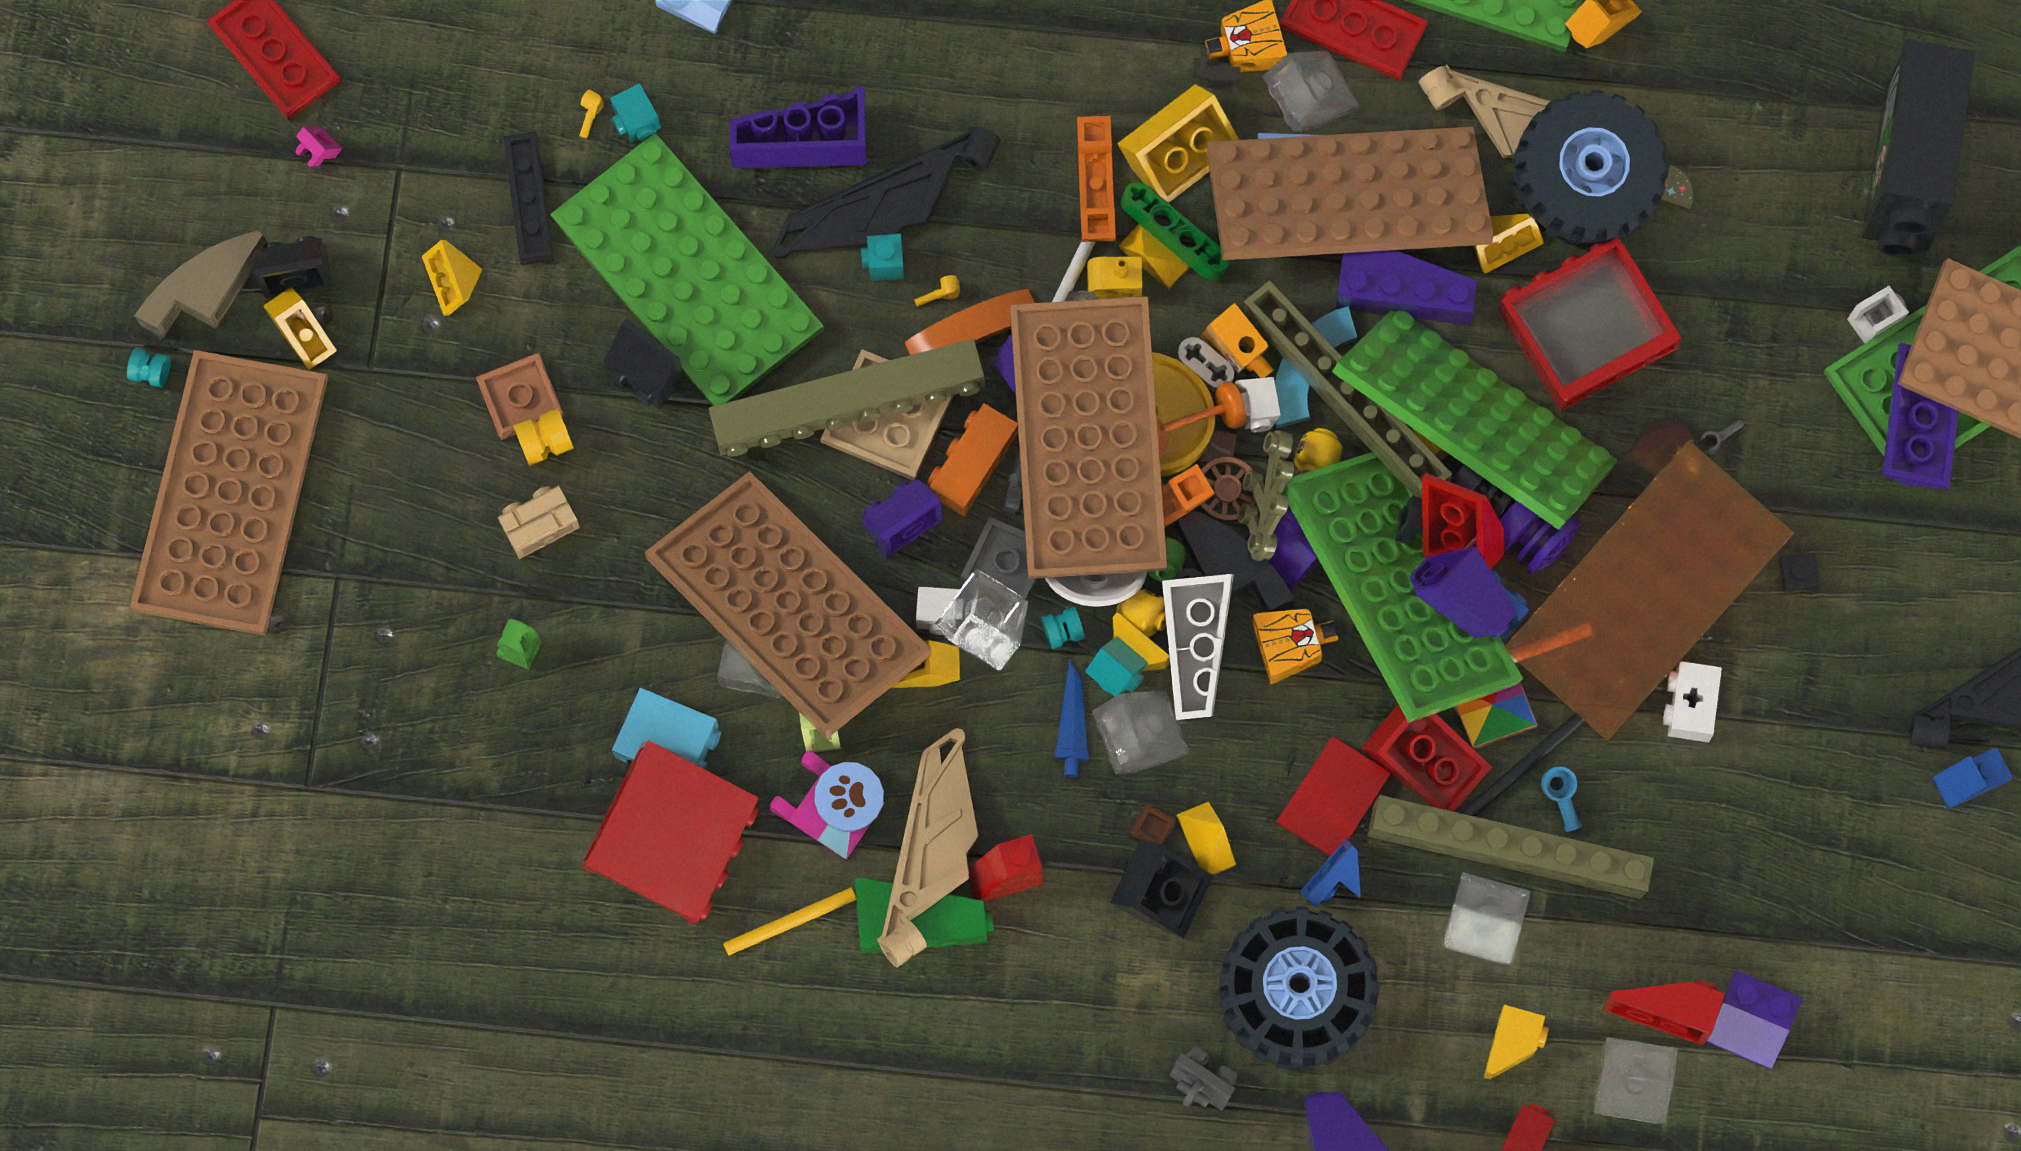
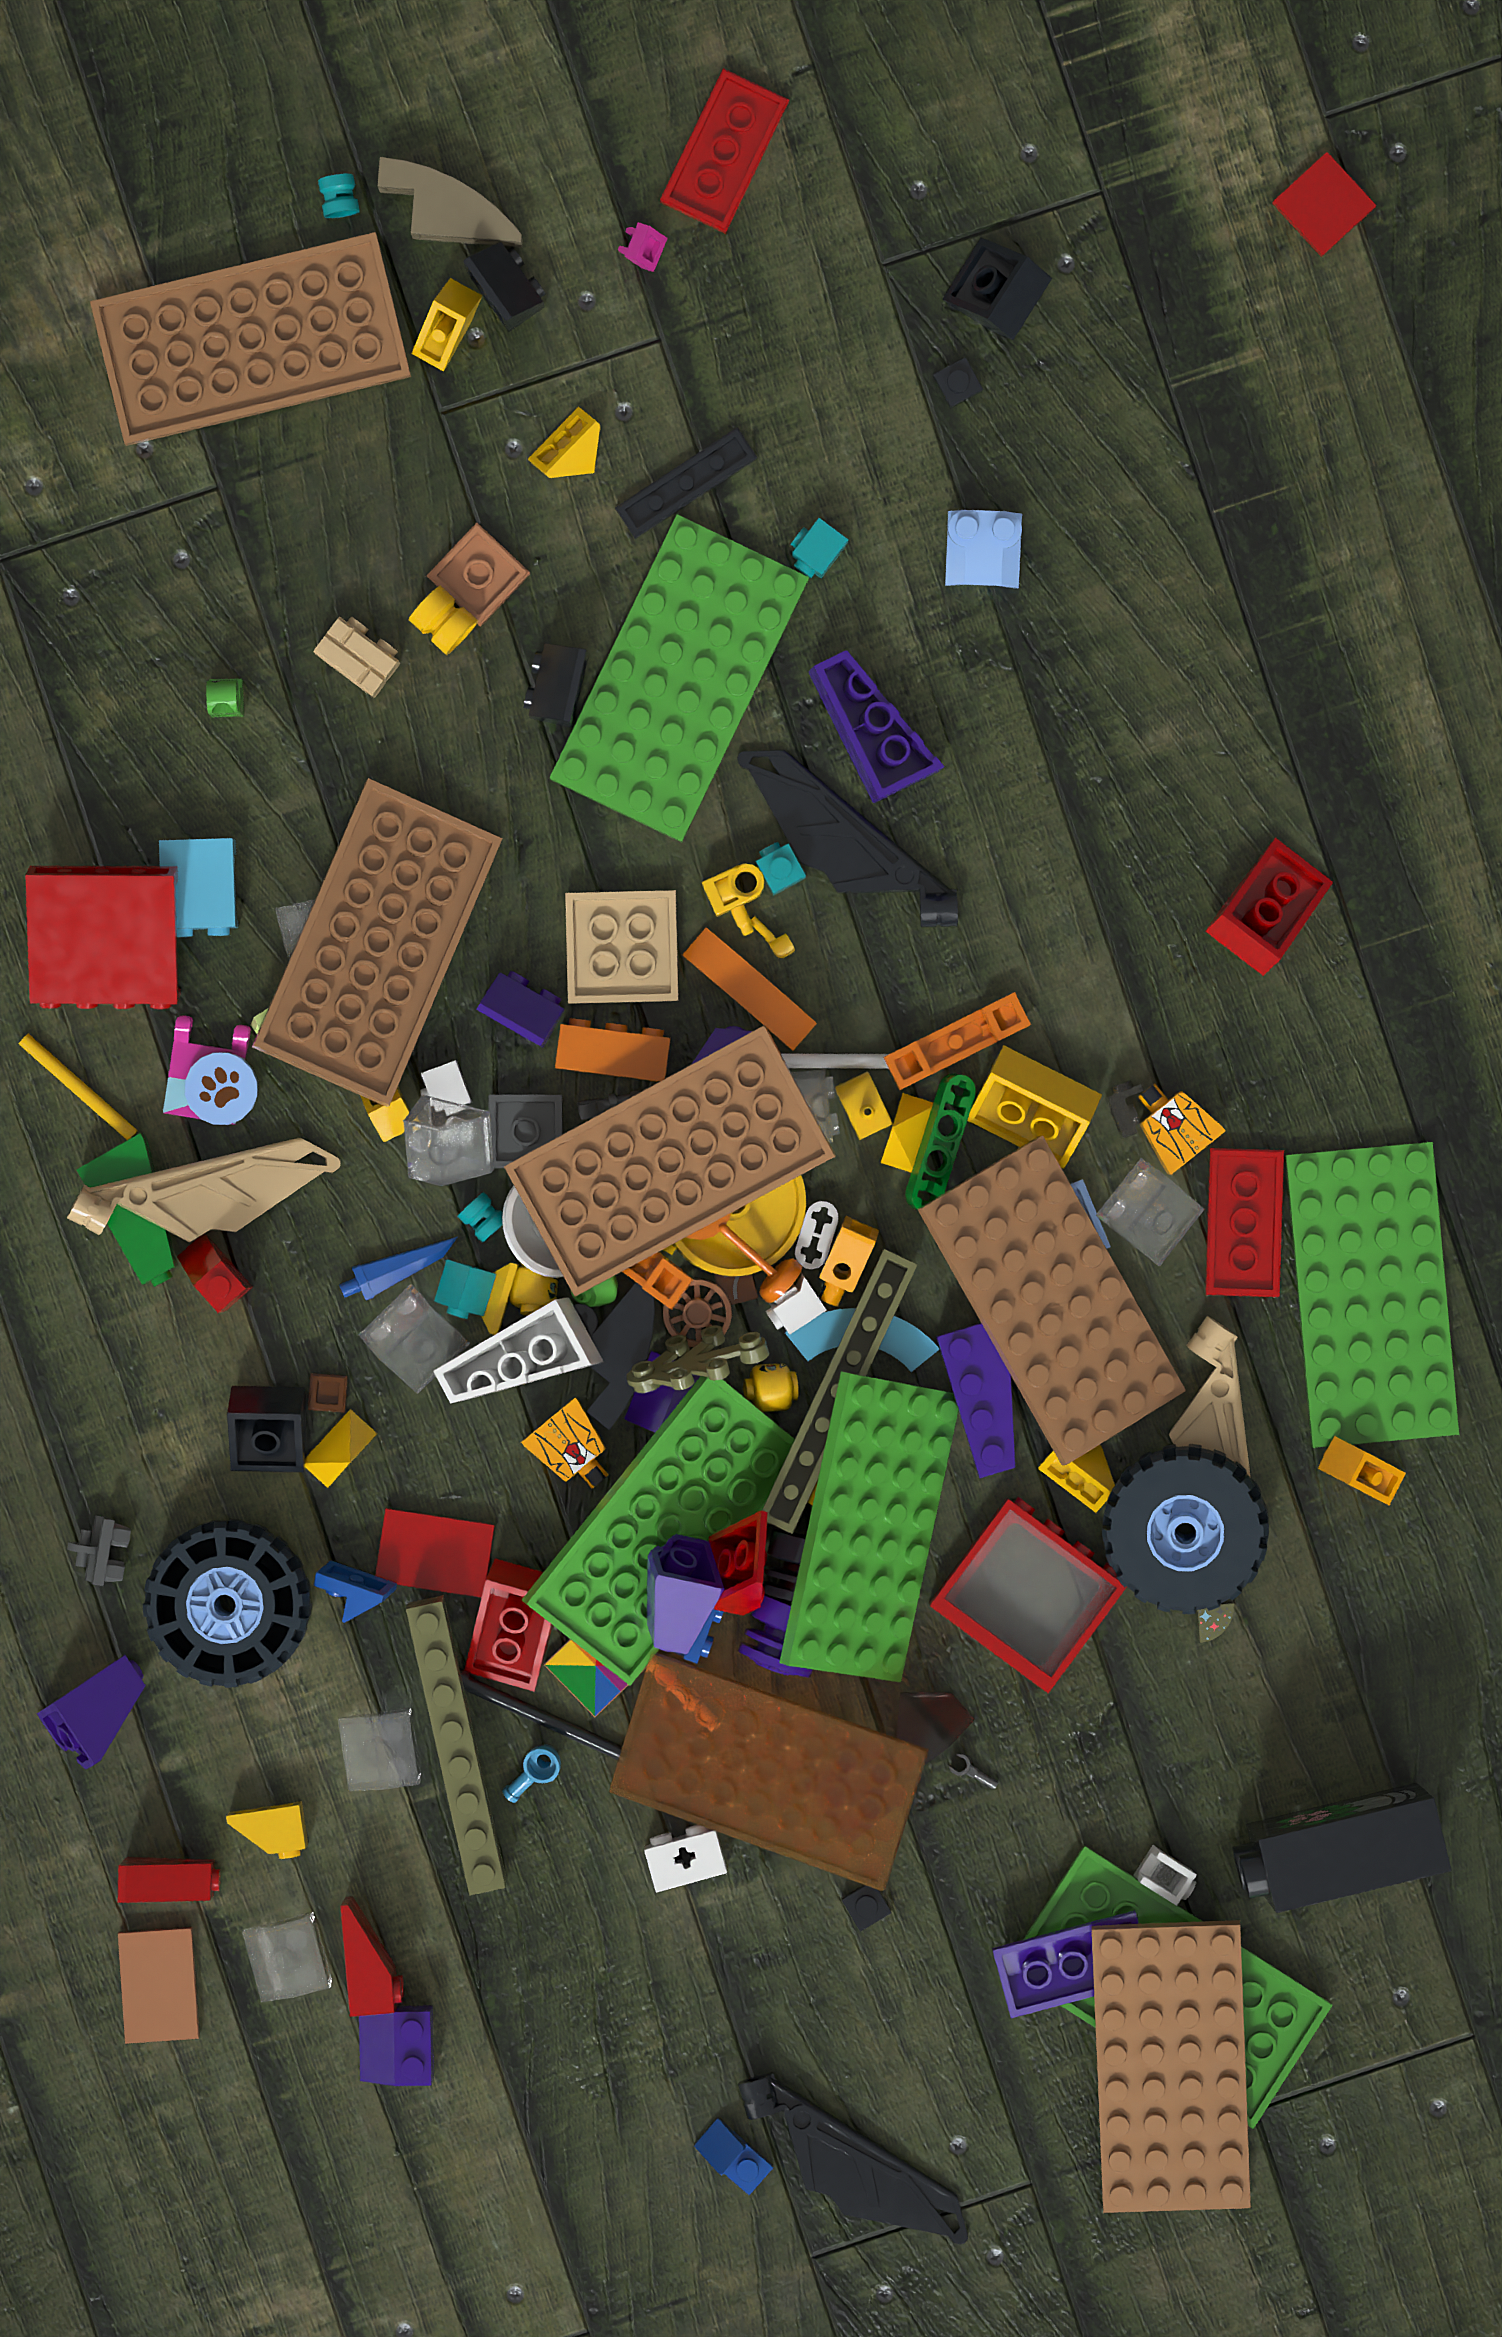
camera: 60 degrees right, 15 degrees up
yellow hand [579,89,604,139] -> none
olive brick [708,339,985,457] -> none
black plate [1395,495,1423,545] -> none
none -> yellow piece [702,863,764,936]

